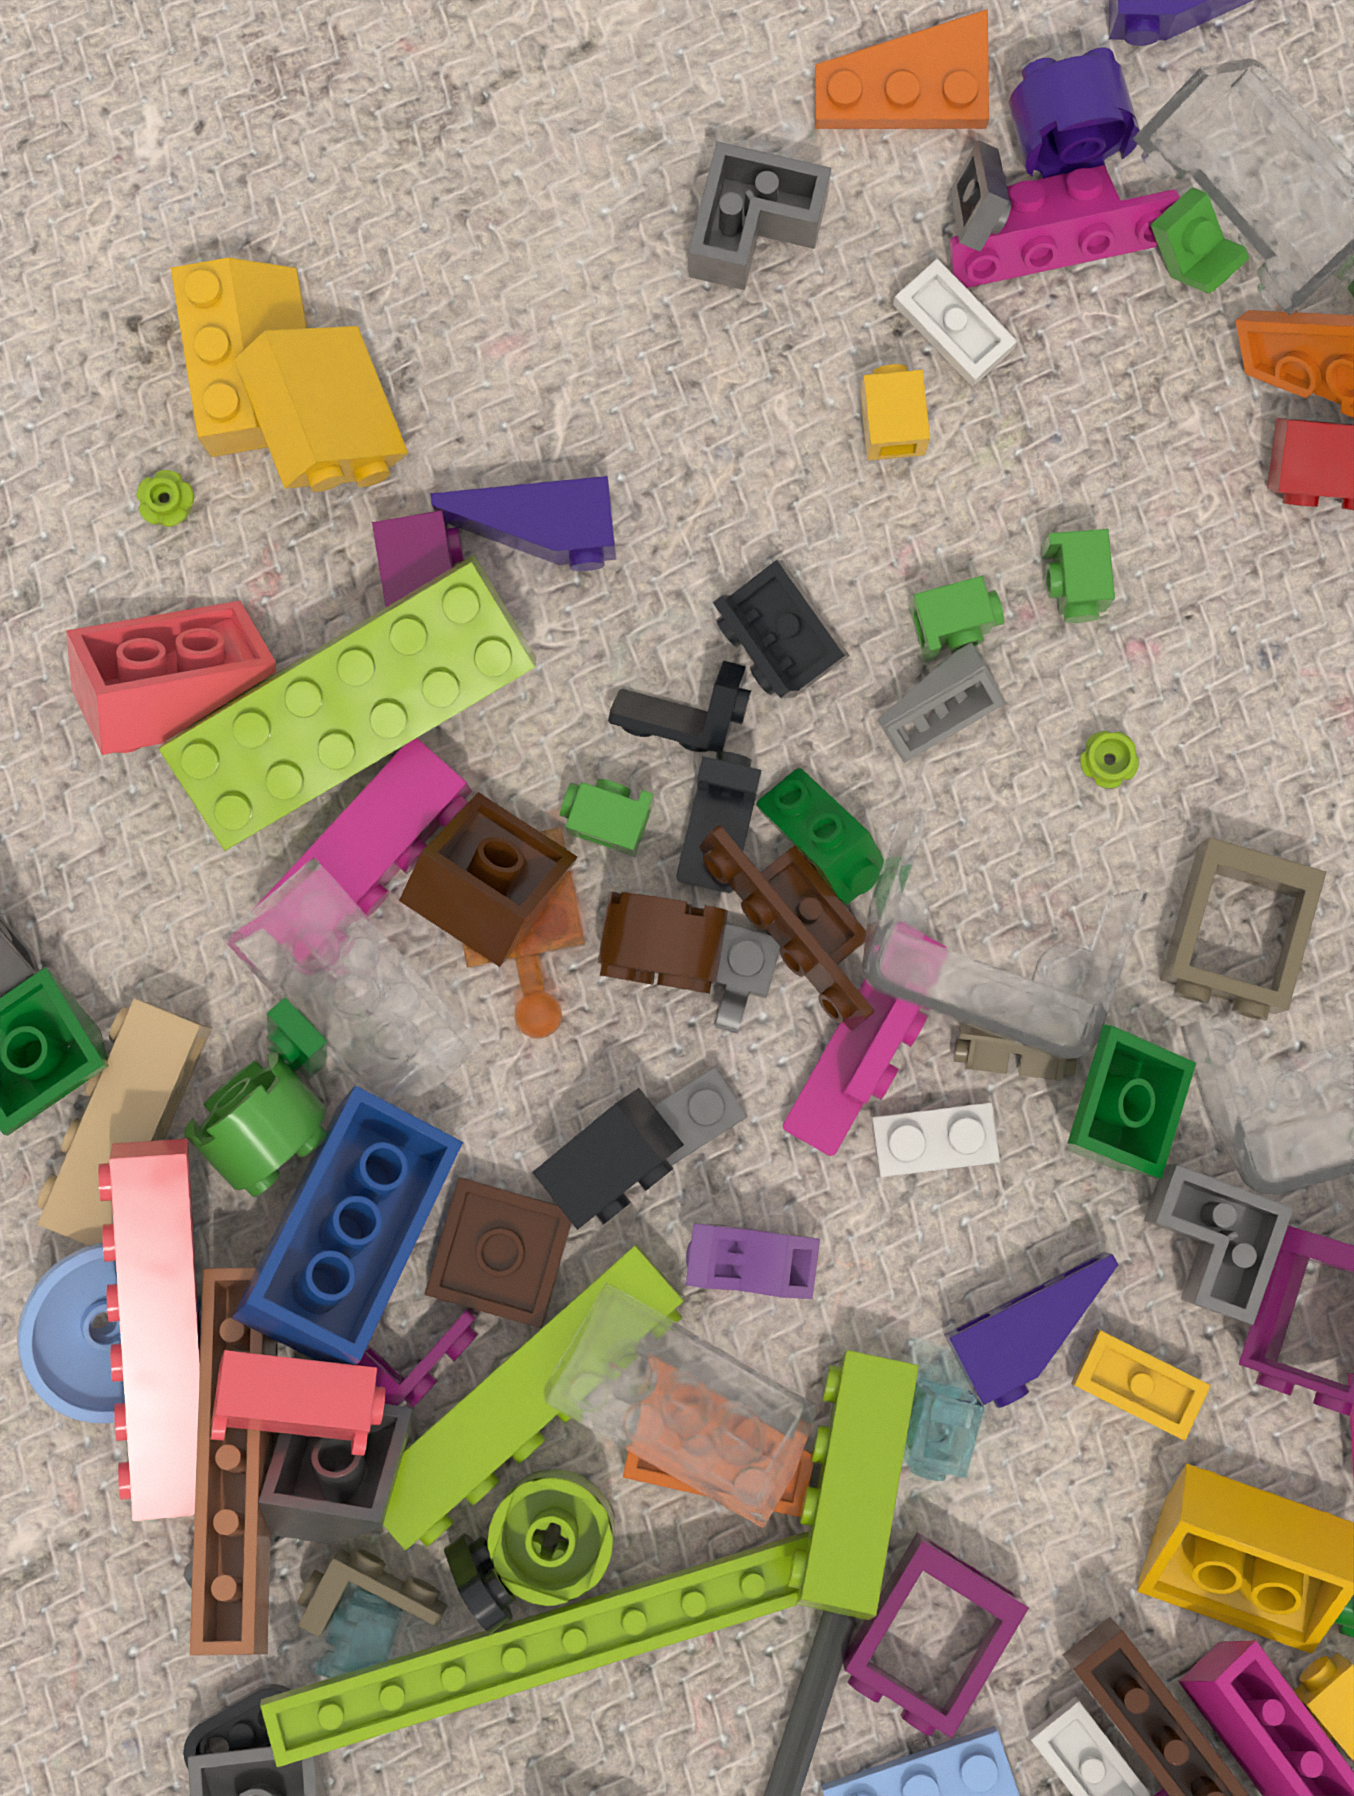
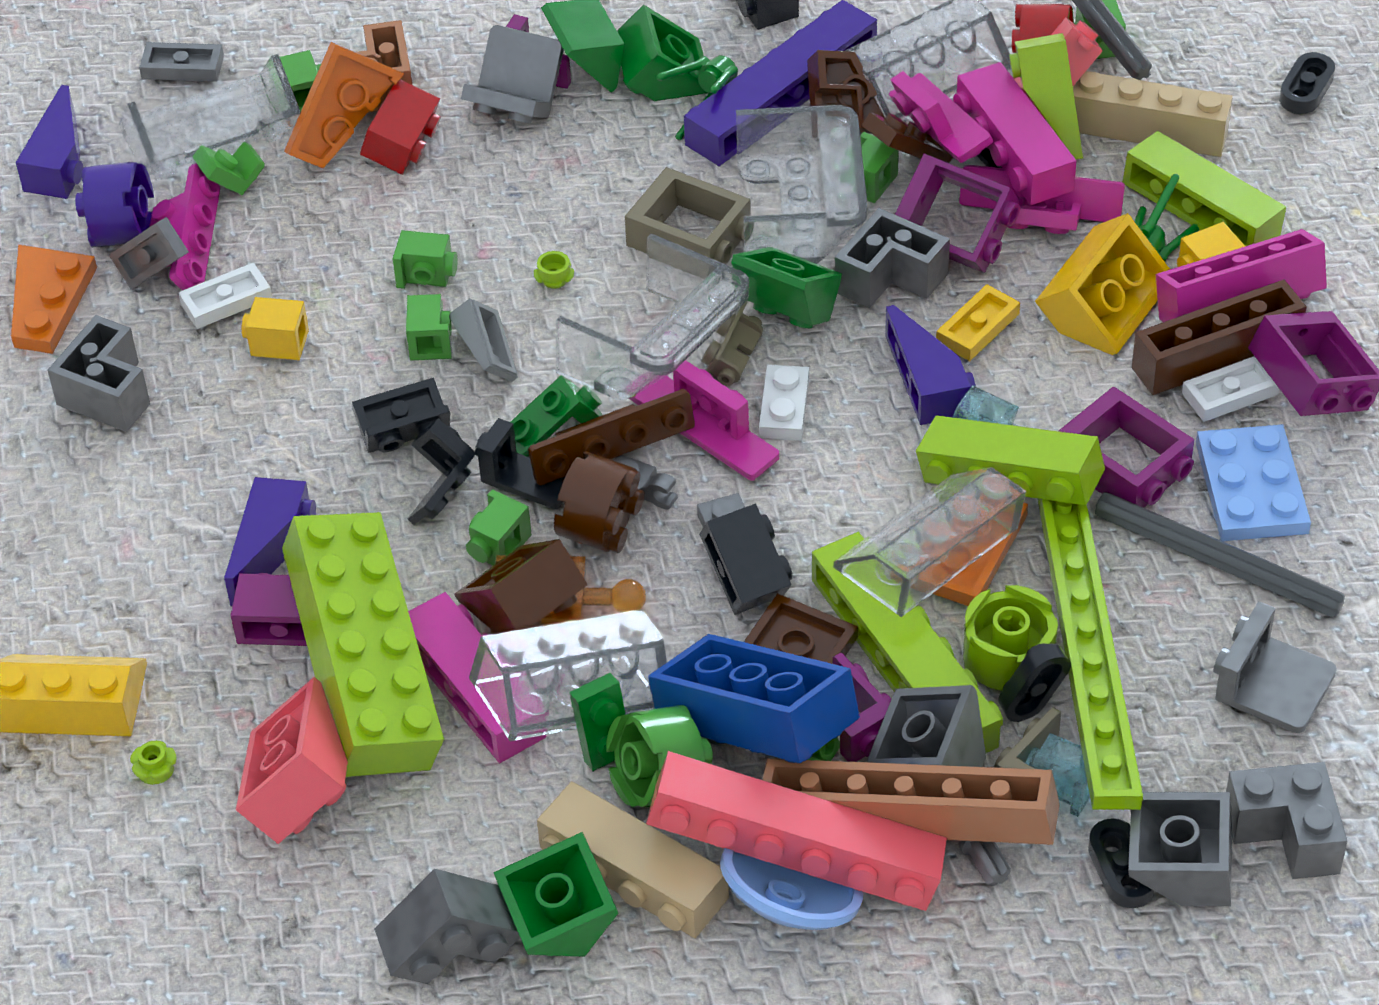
camera: 80 degrees left, 35 degrees down
coral brick [211,1350,385,1456] -> none
yellow brick [234,326,408,492] -> none
medium lavender brick [686,1223,820,1299] -> none

